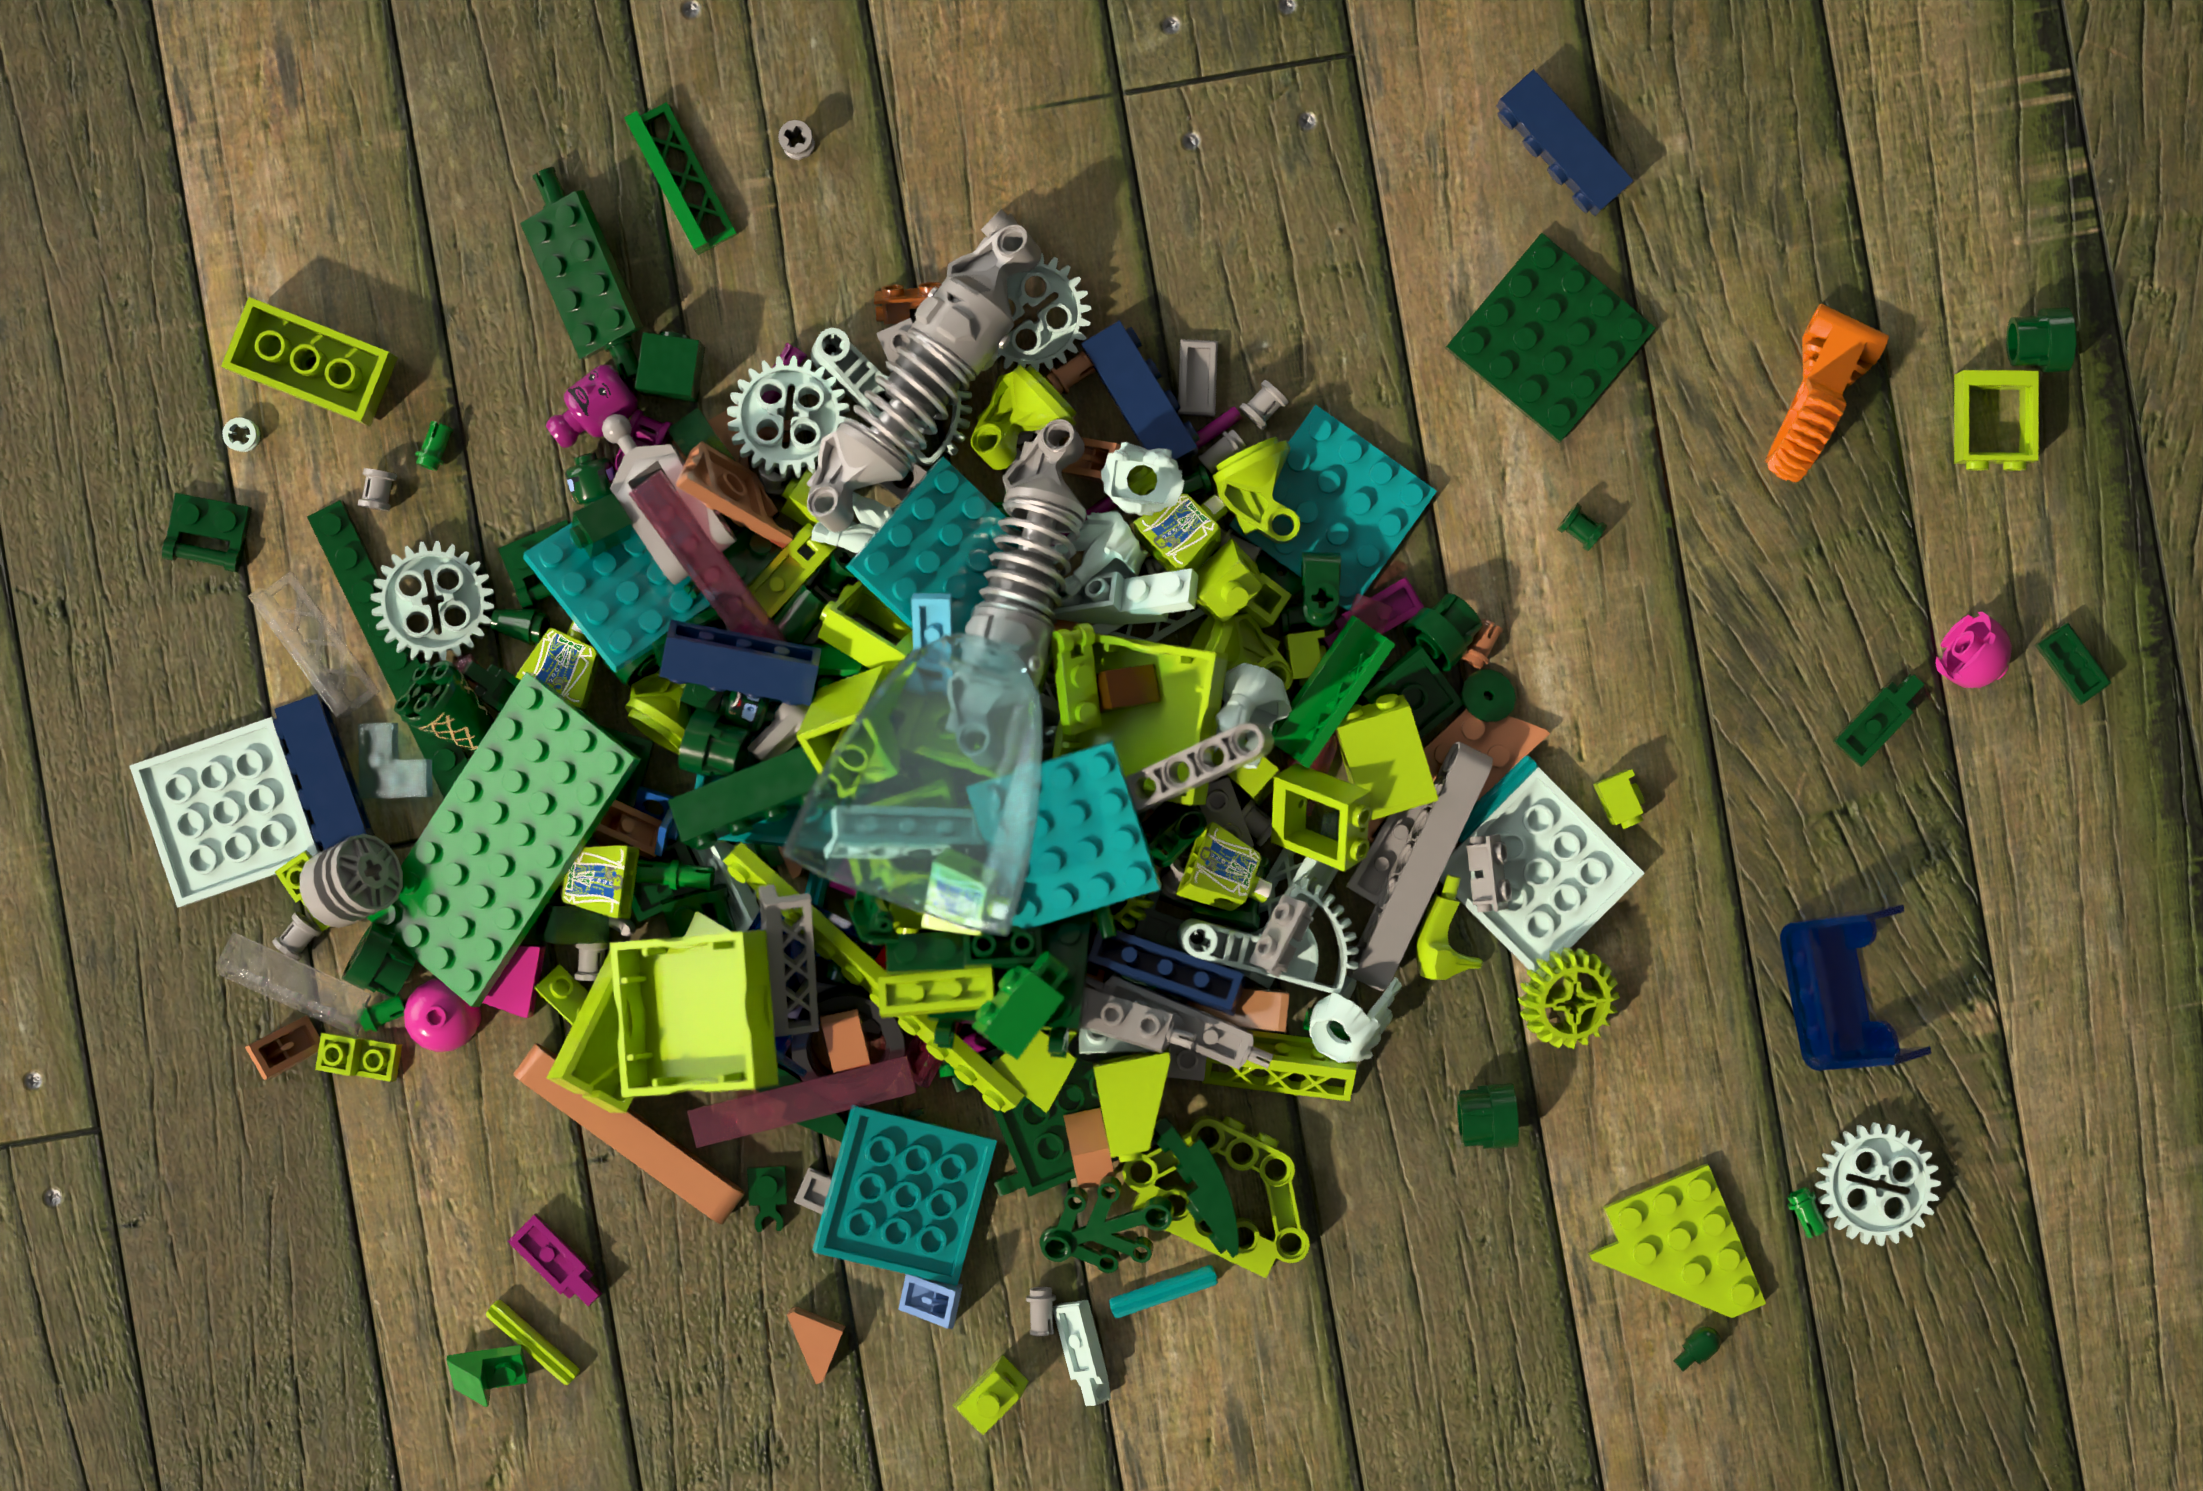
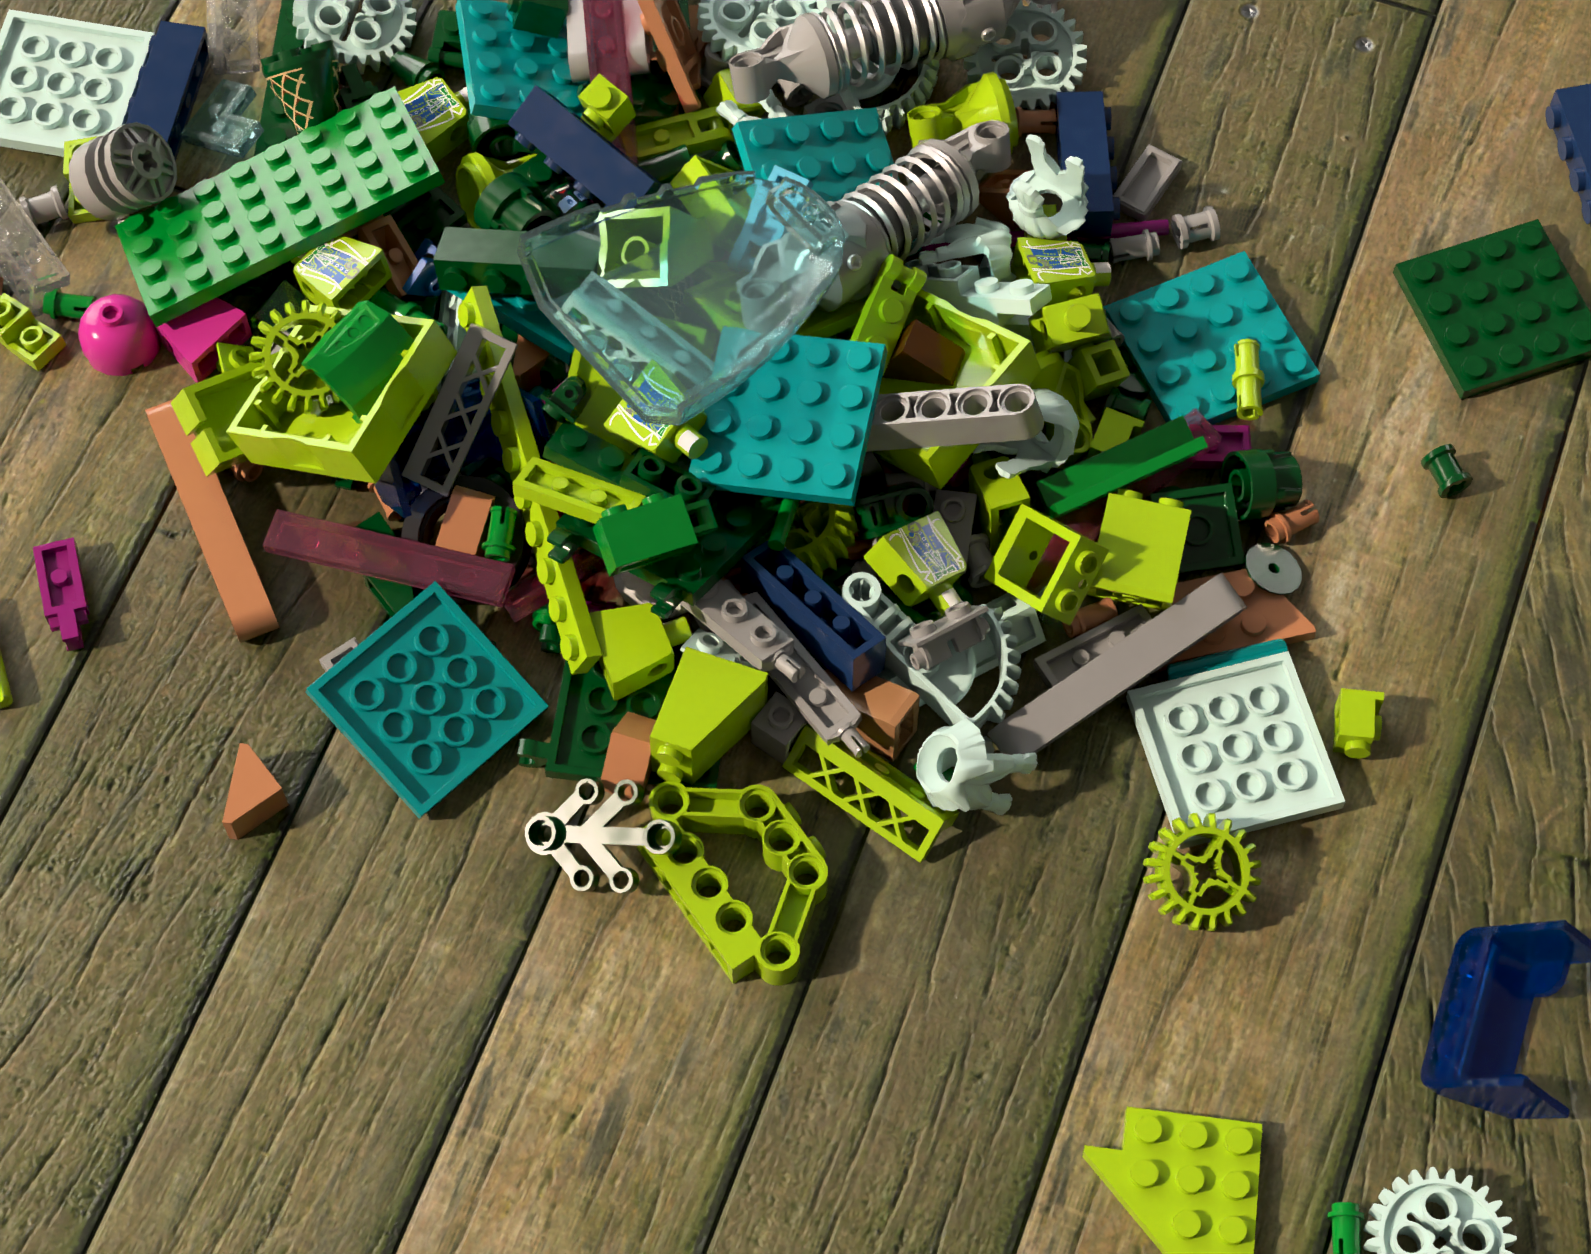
camera: 35 degrees right, 25 degrees down
dark green piece [341,922,416,998] -> none
dark green plate [747,1165,788,1232] -> none
medium blue slope [898,1274,963,1329] -> none
lime torso [952,1354,1029,1435] -> none
light grey pin [1026,1287,1056,1336] -> none
light aqua hinge [1053,1300,1111,1406] -> none
teal axle [1109,1265,1218,1318] -> none
dark green slope [1152,1114,1239,1258] -> none
lime piece [1213,437,1300,544] -> none
dark green piece [1301,552,1341,627] -> none
lime animal [1415,874,1483,980] -> none
dark green piece [1457,1083,1519,1149] -> none
light grey hinge [1466,834,1512,912] -> none
none -> lime gear [249,300,342,415]
none -> green slope [301,300,415,423]
none -> green pin [482,506,518,562]
none -> lime brick [578,73,636,143]
none -> lime pin [1232,339,1265,421]

